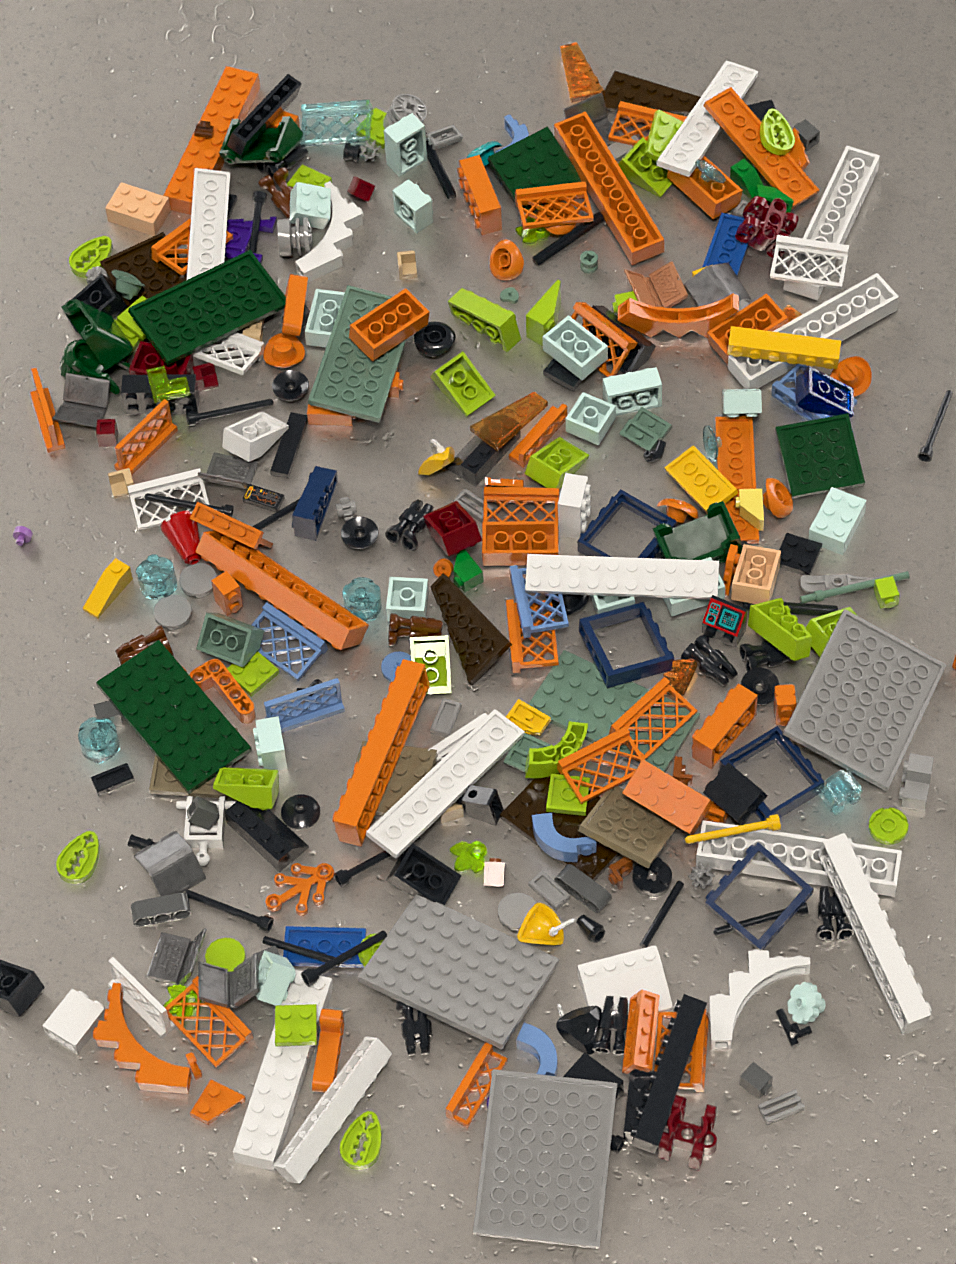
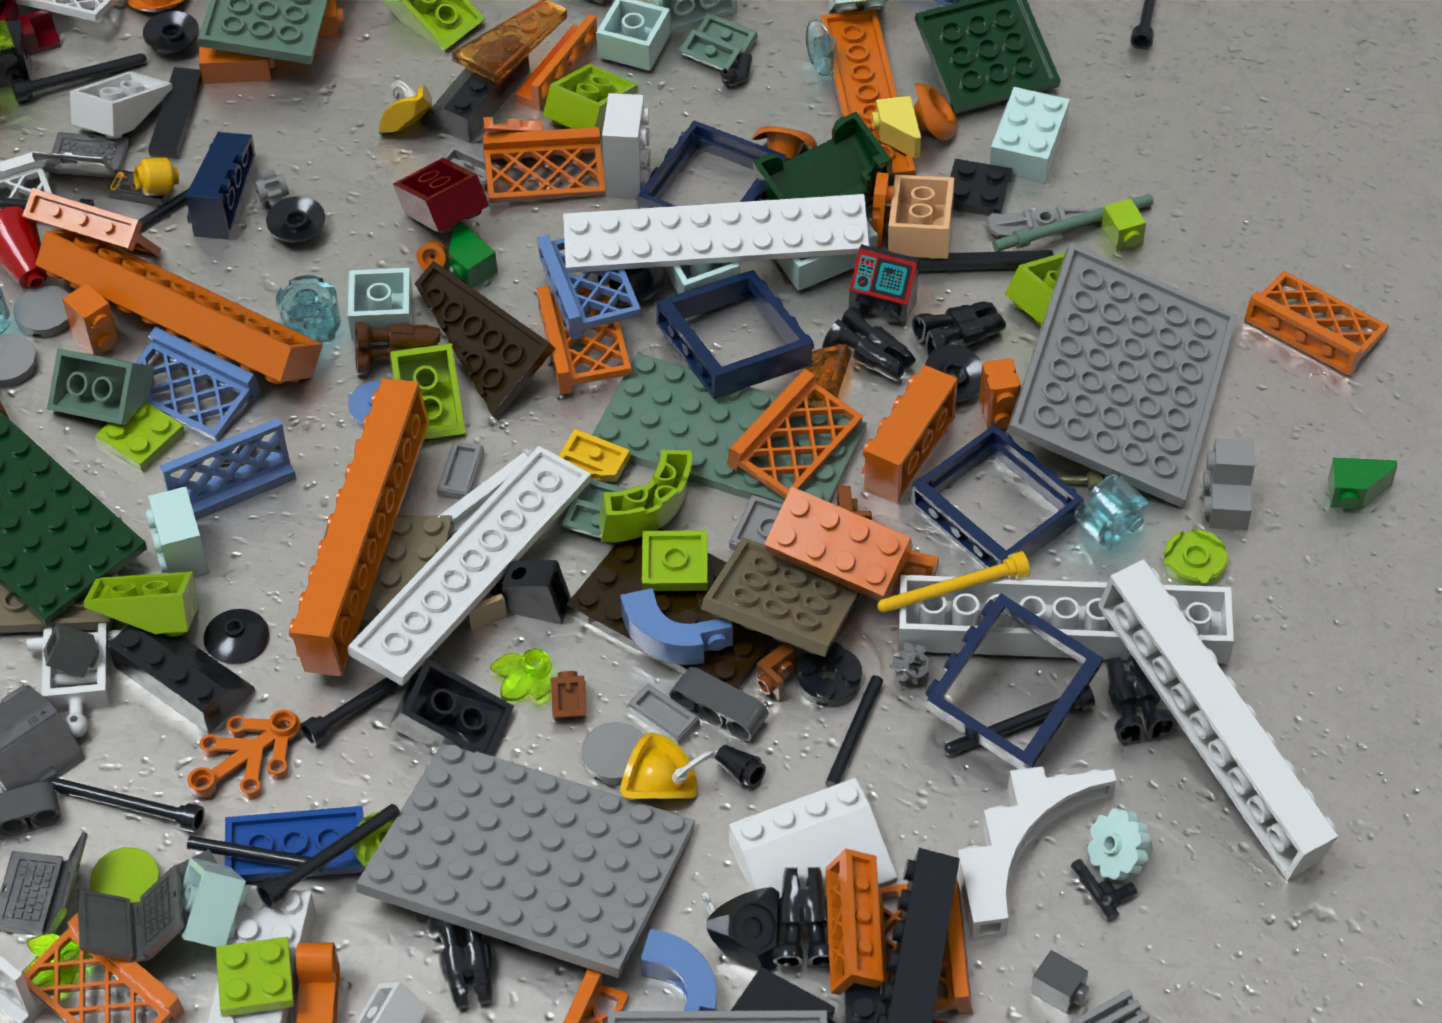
camera: 10 degrees left, 5 degrees down
orange beam [190,659,256,724] -> none
black piece [385,499,434,551] -> none
orange brick [482,521,559,566] -> none
orange fence [557,726,645,804] -> none
yellow plate [664,445,738,512] -> none
black brick [703,762,768,825] -> none
lime wedge [748,598,812,661] -> none
none -> yellow head [134,157,179,196]
none -> olive hand [1060,470,1106,495]

